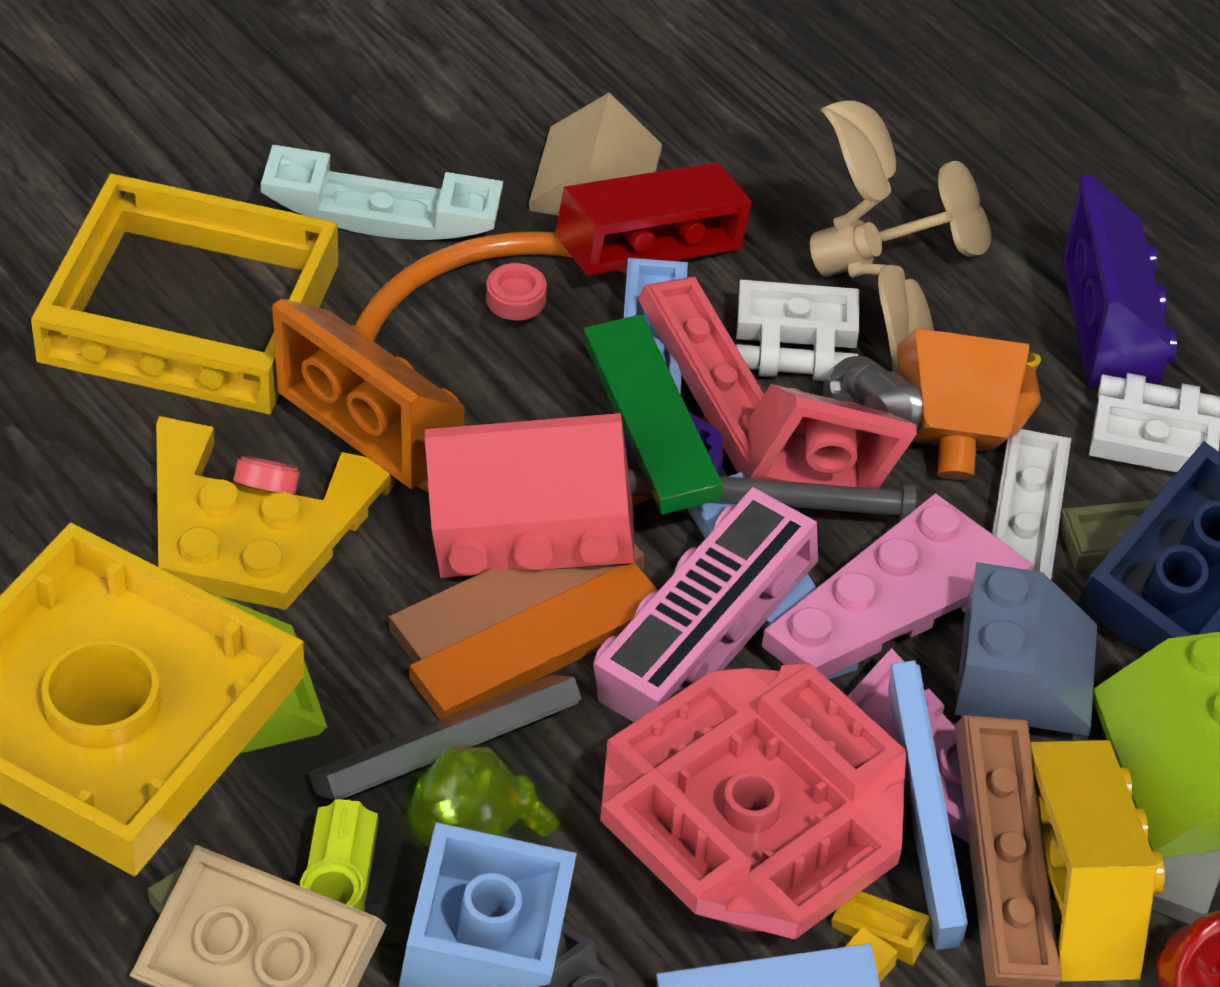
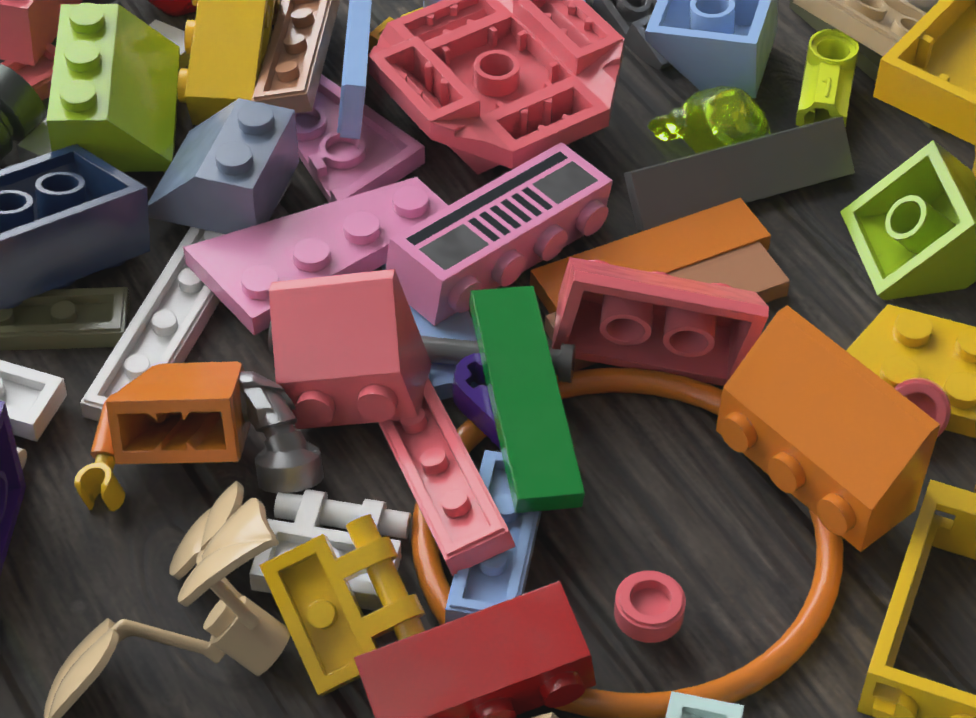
camera: 170 degrees left, 0 degrees up
none -> yellow plate [259,514,425,696]

